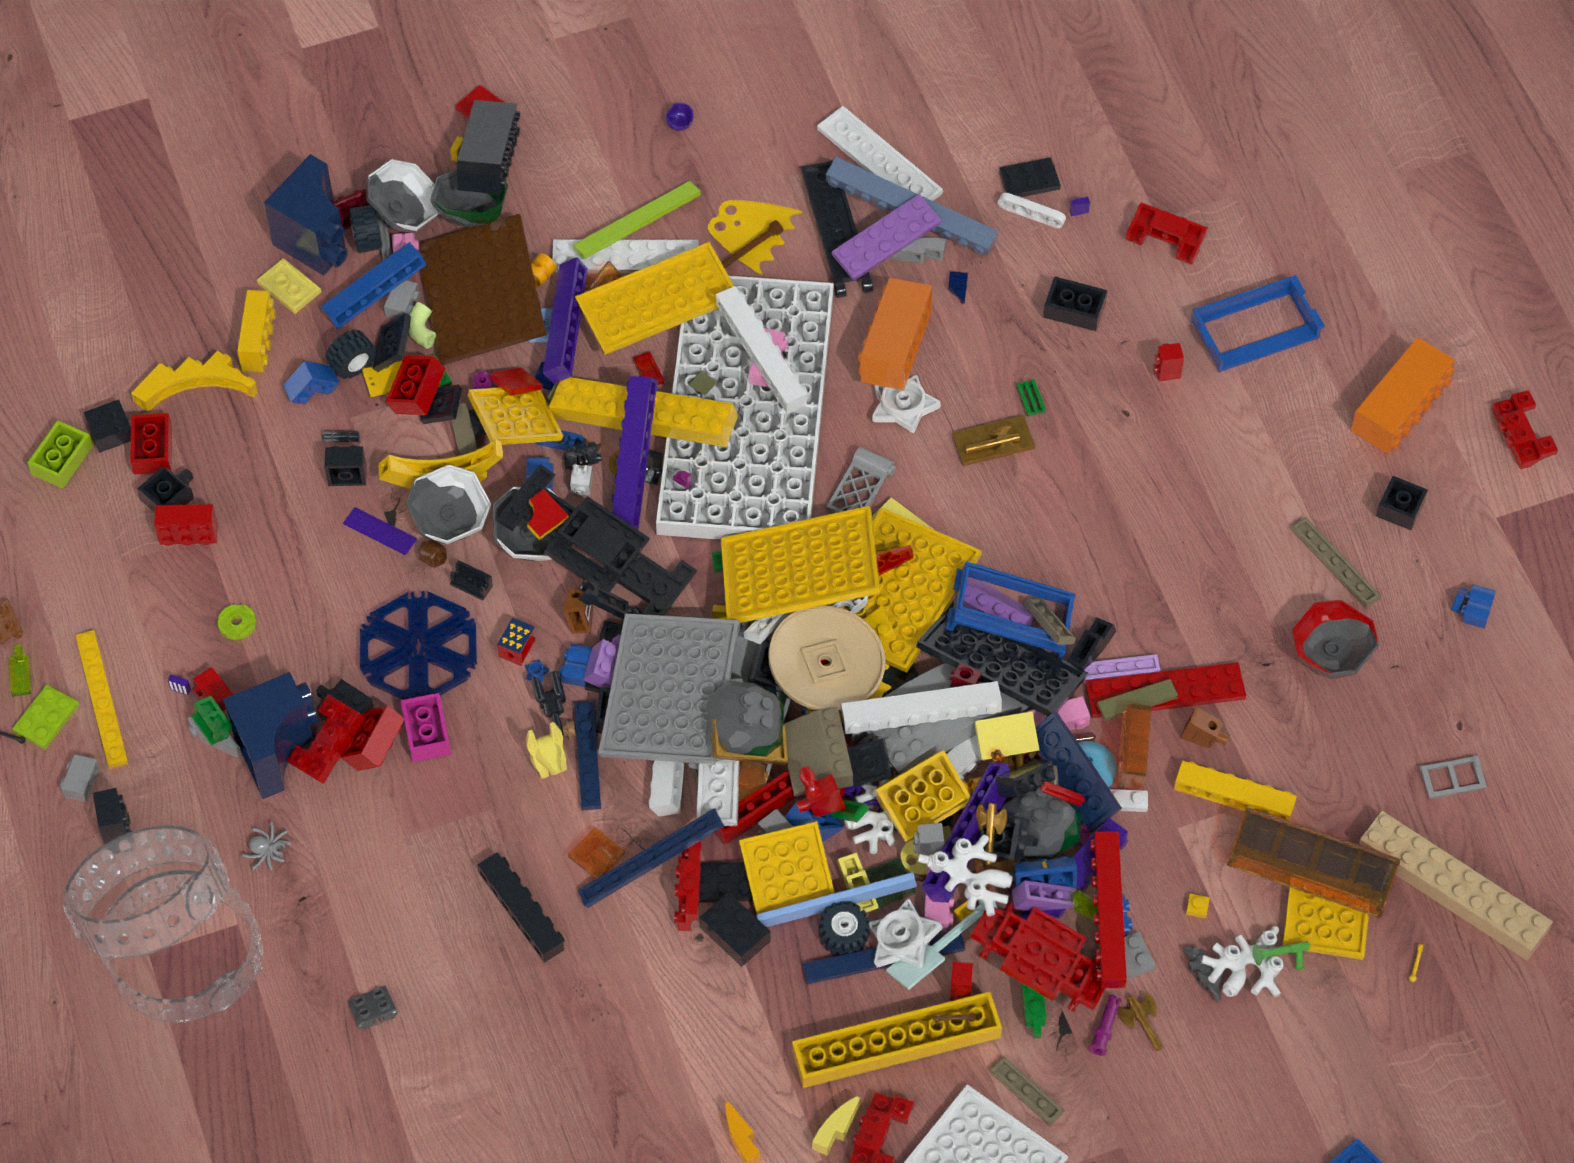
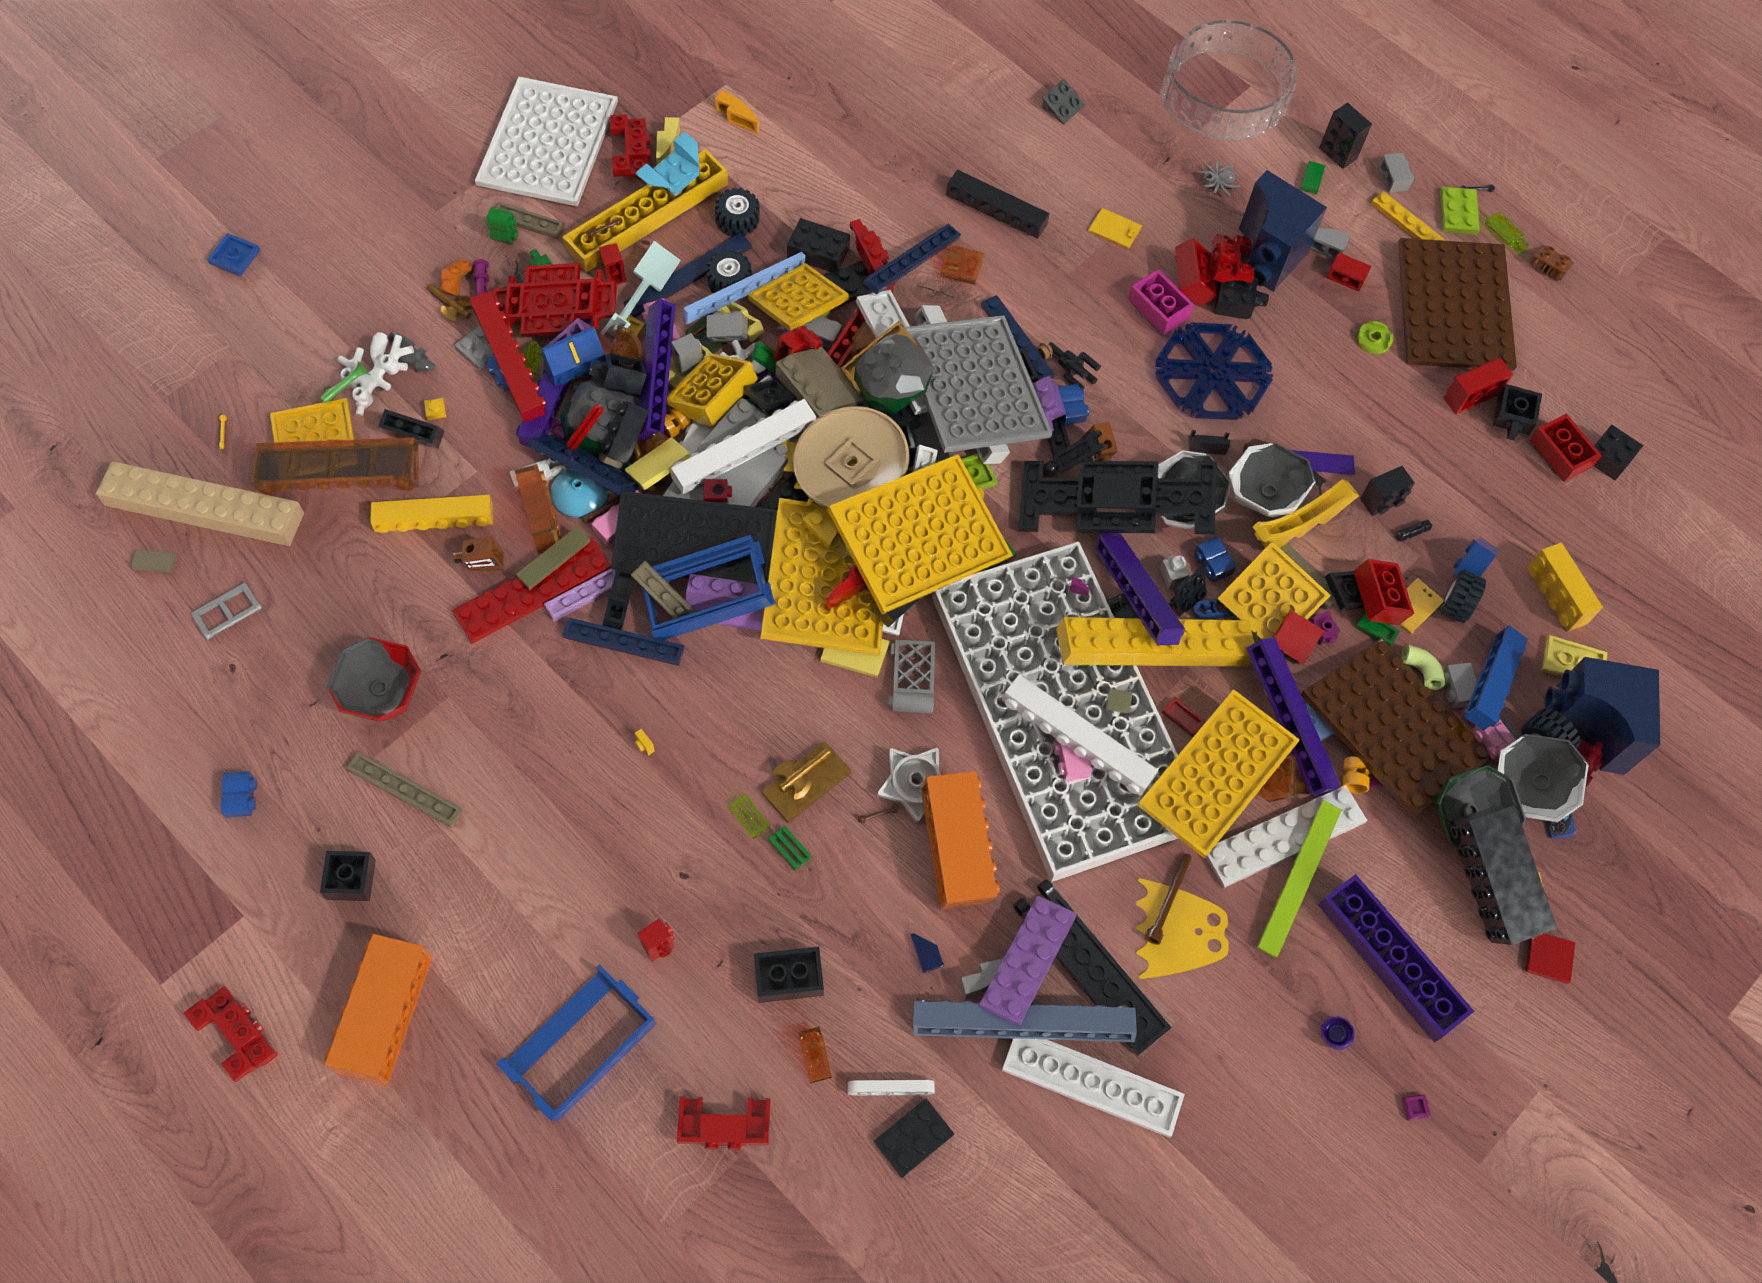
camera: 150 degrees right, 5 degrees up
lime brick [27,420,93,489] -> none
clear piece [62,825,229,958] -> none
yellow arch [131,351,258,412] -> none
dark purple tile [168,675,191,695] -> none
green hinge [191,696,232,745] -> none
black plate [373,313,411,372] -> none
piece [497,618,536,666] -> none
blue plate [525,660,550,682] -> none
light yellow piece [526,722,567,779] -> none
red tile [527,489,569,540] -> none
white plate [869,899,943,968] -> none
white plant [918,835,1012,916] -> none
pearl gold piece [976,803,1007,864] -> none
dark purple tile [1070,196,1090,216] -> none
blue tile [1451,587,1467,613] -> none
none -> dark tan tile [131,550,178,574]
none -> black brick [378,409,445,449]
none -> orange bracket [440,259,474,296]
none -> green brick [486,207,519,245]
none -> dark blue plate [563,618,685,666]
none -> yellow plate [634,729,655,756]
none -> medium azure piece [635,132,700,196]
none -> light grey brick [707,311,748,342]
none -> black wheel [715,187,760,236]
none -> clear neon green tile [729,794,770,839]
none -> clear orange slope [798,1027,832,1084]
none -> reddish brown hinge [858,804,899,824]
none -> yellow container [1088,208,1142,250]
none -> green tile [1300,161,1326,195]
none -> dark purple brick [1318,874,1475,1043]
none -> reddish brown plate [1398,238,1517,371]
none -> magenta tile [1402,1094,1431,1121]

